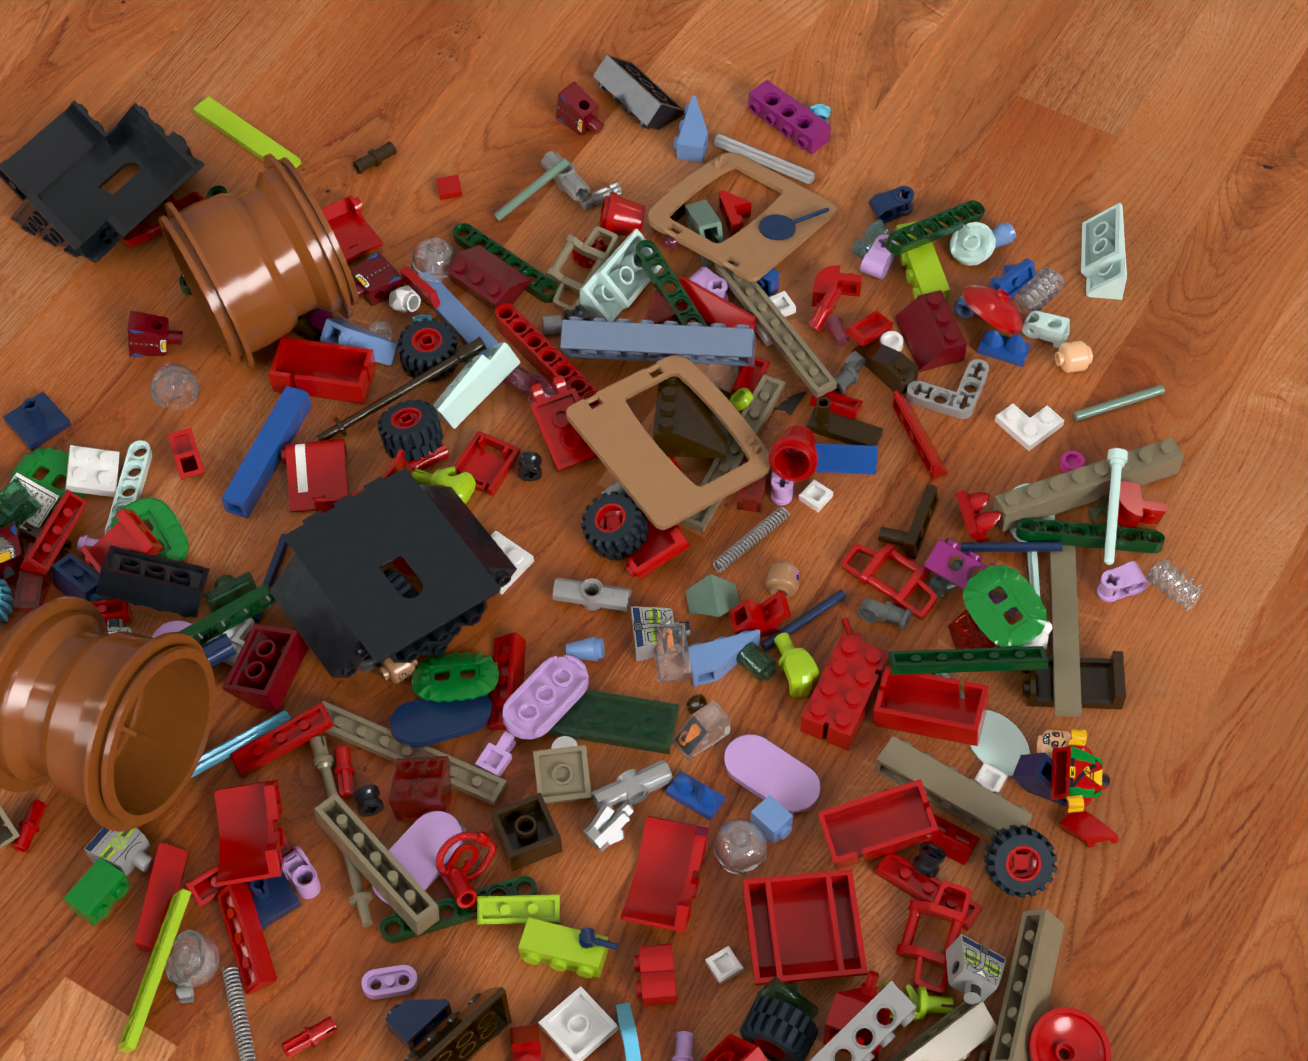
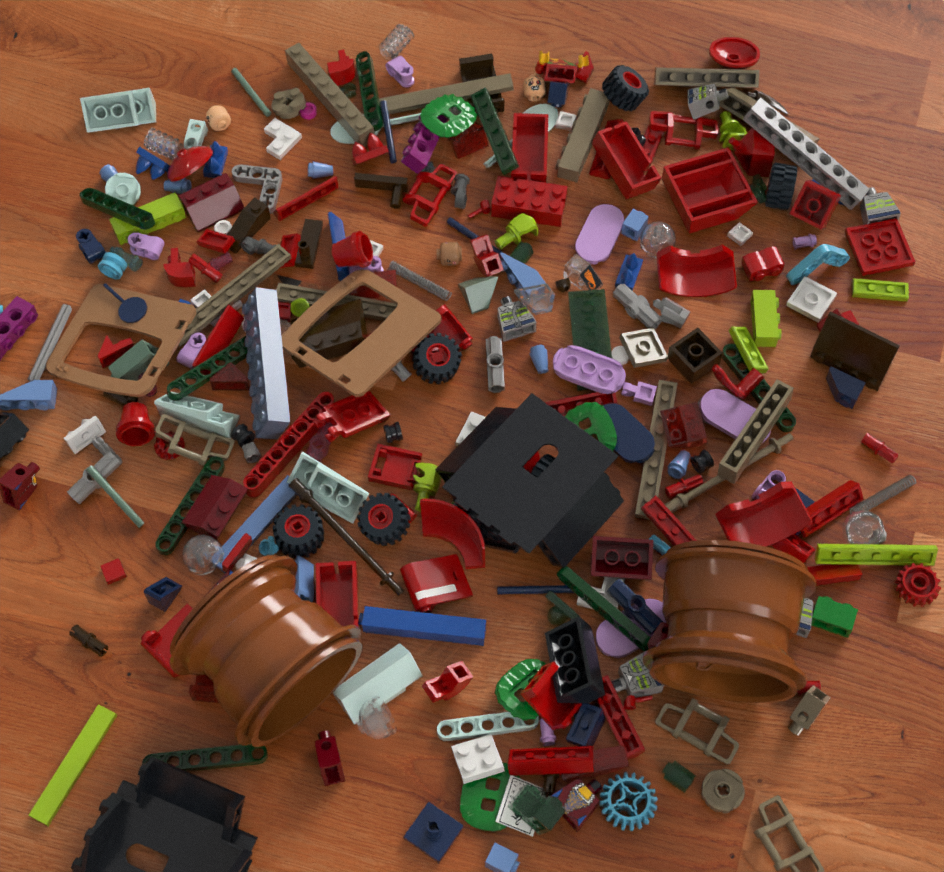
camera: 105 degrees left, 5 degrees up
lavender plate [361,965,418,1000] -> none
dark blue hand [579,928,618,950] -> none
light aqua piece [1104,448,1128,565] -> none
none -> white tile [64,416,106,454]
none -> medium azure wheel [98,252,128,279]
none -> dark blue slope [144,577,182,612]
none -> dark tan plate [271,88,306,119]
none -> medium blue cone [308,161,333,179]
none -> light aqua slope [332,643,423,725]
none -> medium blue cone [668,450,691,479]
none -> red gear [895,563,941,607]

